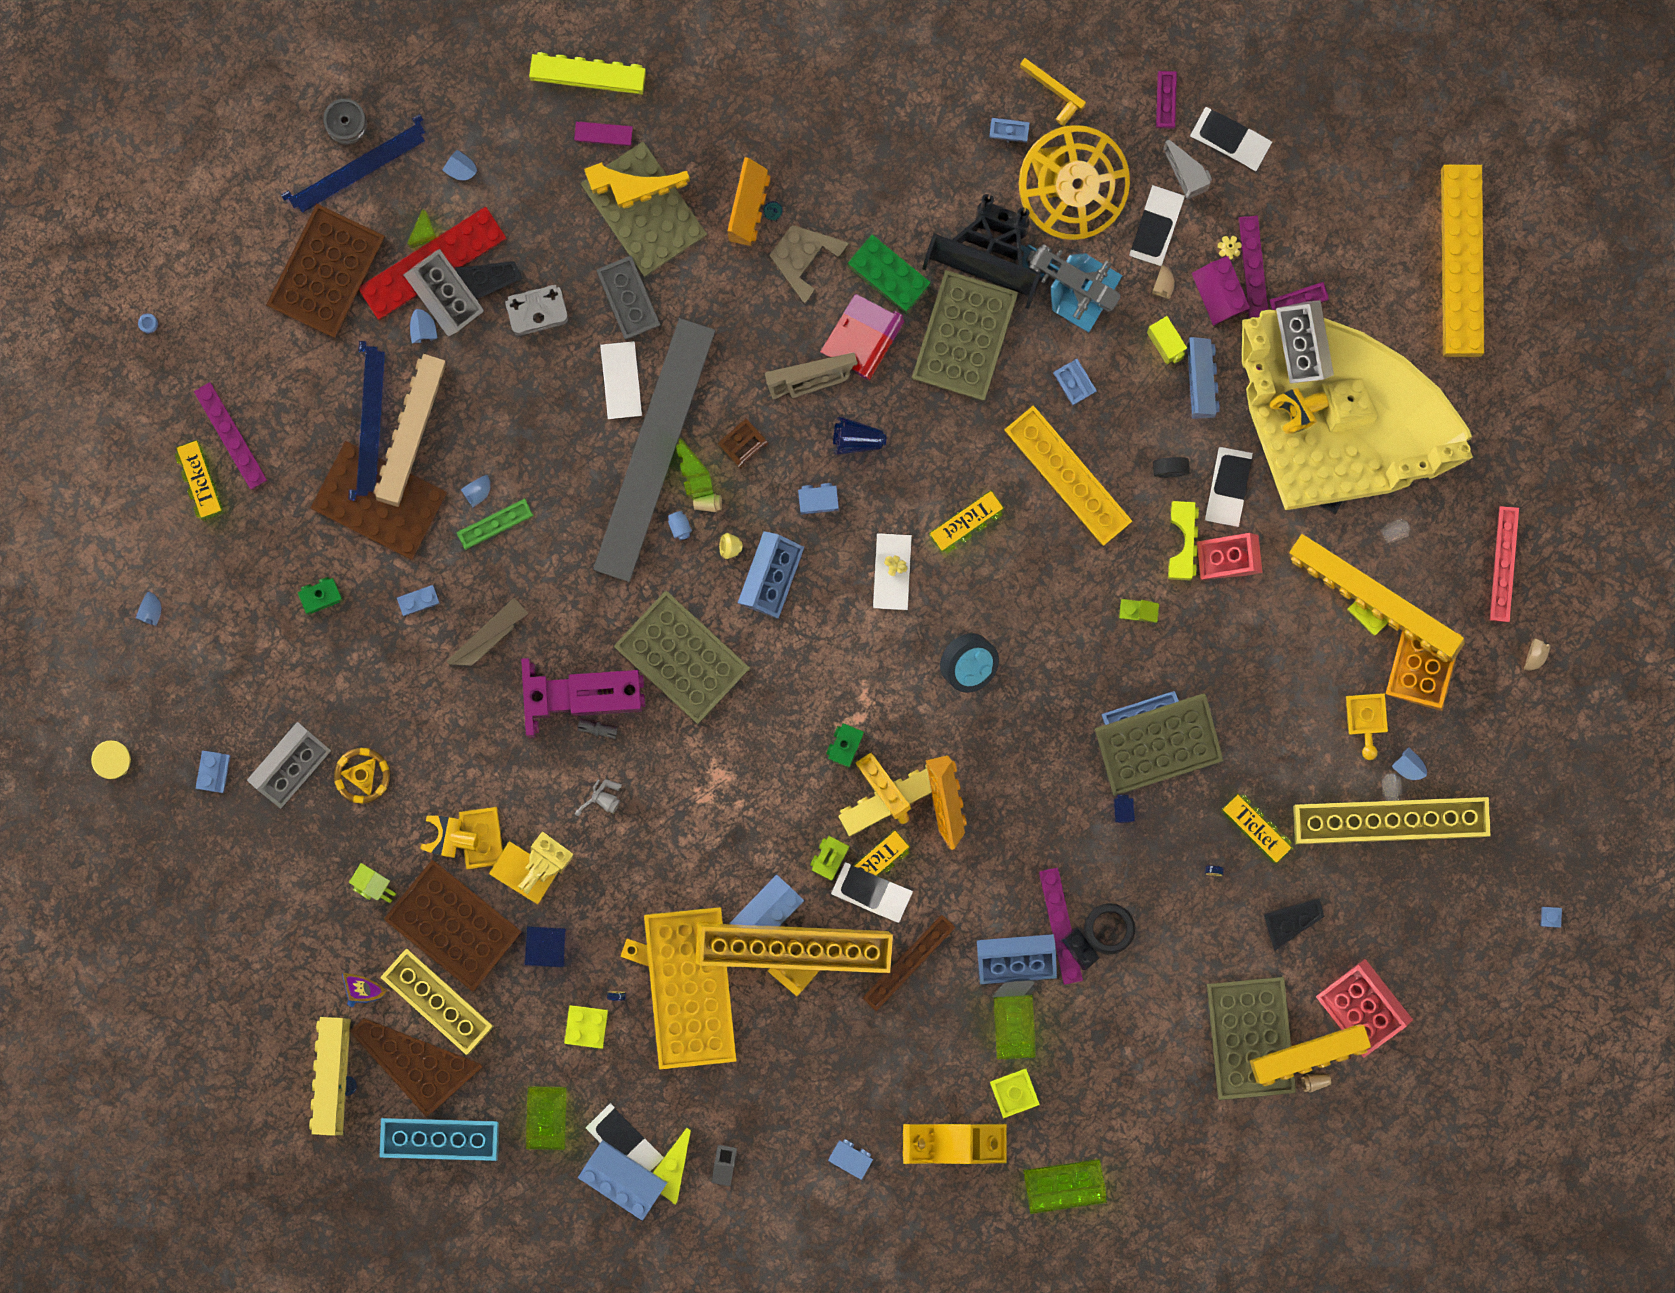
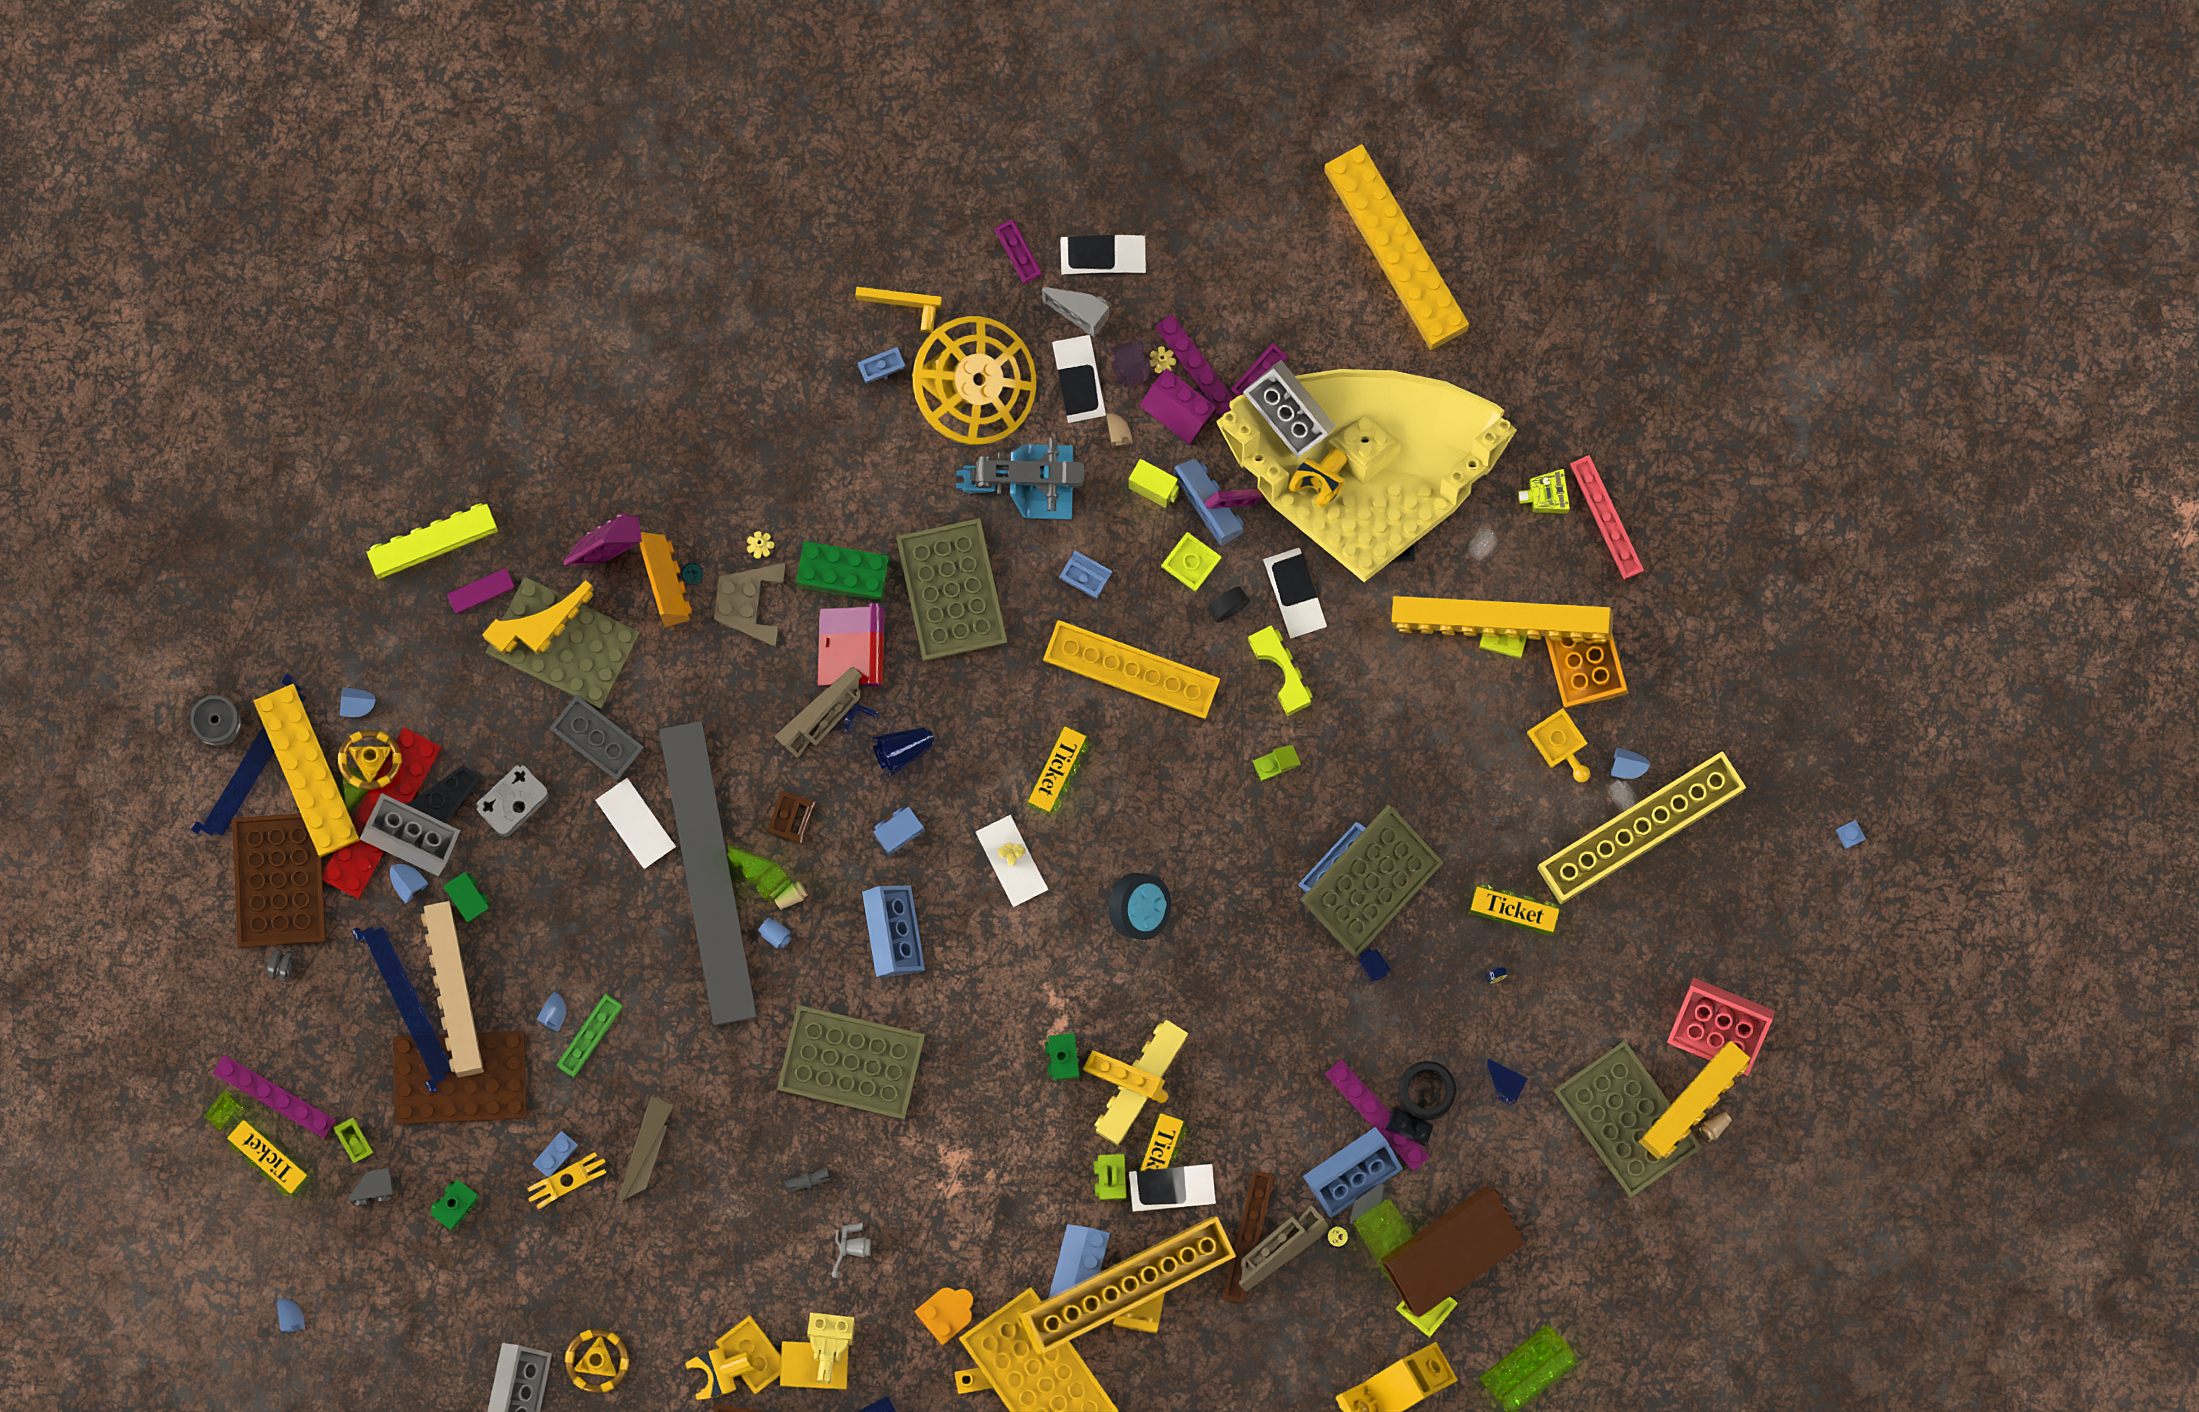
camera: 30 degrees left, 5 degrees down
medium blue tile [138,313,158,333] -> none
magenta brick [521,658,645,738] -> none
light yellow cone [719,533,742,559] -> none
black piece [922,194,1041,310] -> none
light orange slope [926,755,967,850] -> none
coral slope [1197,533,1262,580] -> none
black wing [1263,898,1325,951] -> none
tan brick [1524,639,1551,671] -> none
none -> clear neon green slope [204,1090,244,1132]
none -> yellow plate [254,684,360,857]
none -> dark grey wheel [267,948,294,982]
none -> lime slope [334,1118,373,1163]
none -> yellow piece [338,729,401,790]
none -> dark grey slope [348,1168,395,1206]
none -> green brick [443,872,490,922]
none -> yellow piece [527,1152,606,1209]
none -> magenta slope [563,513,642,565]
none -> light yellow plant [747,531,774,559]
none -> clear blue bracket [844,703,880,735]
none -> light orange plate [914,1288,973,1346]
none -> clear purple brick [1109,340,1152,388]
none -> neon yellow plate [1161,532,1222,592]
none -> magenta tile [1204,488,1264,509]
none -> dark tan wedge [1239,1205,1330,1292]
none -> light yellow tile [1327,1226,1349,1248]
none -> reddish brown brick [1380,1186,1524,1318]
none -> clear blue slope [1486,1059,1528,1105]
none -> neon yellow torso [1518,469,1570,514]

